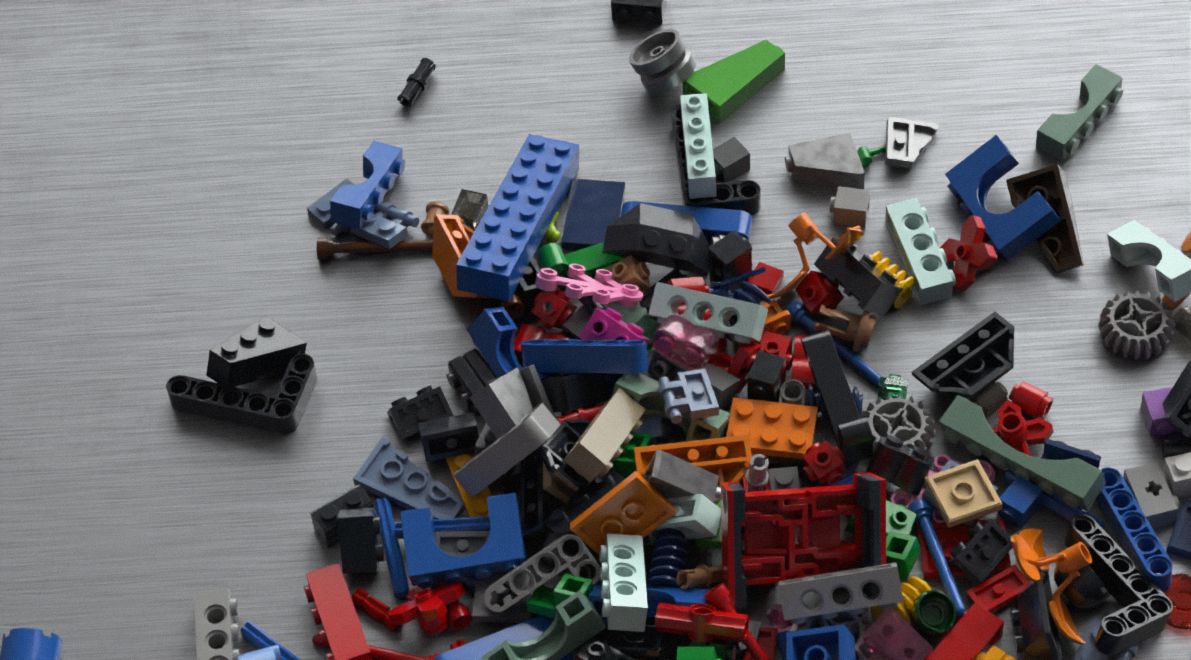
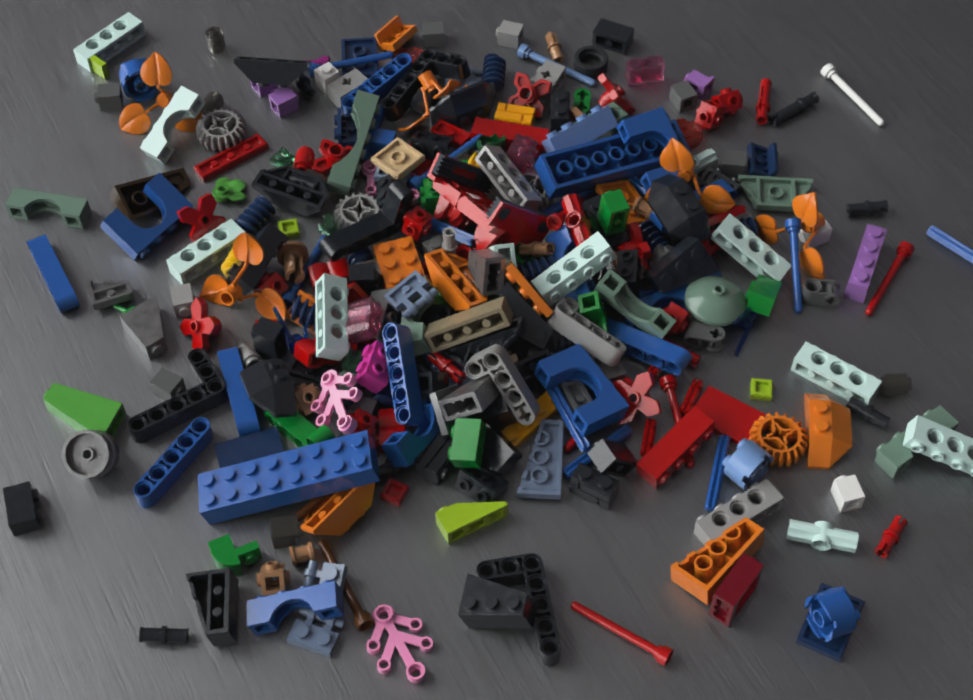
camera: 120 degrees left, 0 degrees up
light aqua brick [680,93,717,199] -> none
none -> blue beam [27,234,80,313]
none -> blue beam [133,417,213,508]
none -> red plant [180,298,222,352]
none -> black wedge [185,567,238,646]
none -> red tile [193,133,269,182]
none -> green brick [207,534,262,576]
none -> bright green plate [212,177,247,203]
none -> dark blue piece [234,195,276,236]
none -> medium nougat brick [257,561,291,596]
none -> clear green tile [269,146,295,168]
none -> lime tile [278,218,301,239]
none -> bright pink plant [366,604,434,683]
none -> red tile [379,478,410,507]
none -> lime slope [435,501,508,544]
none -> green brick [448,418,487,469]
none -> red piece [571,601,674,666]
none -> orange wedge [670,517,764,605]
none -> dark red window [709,553,764,627]

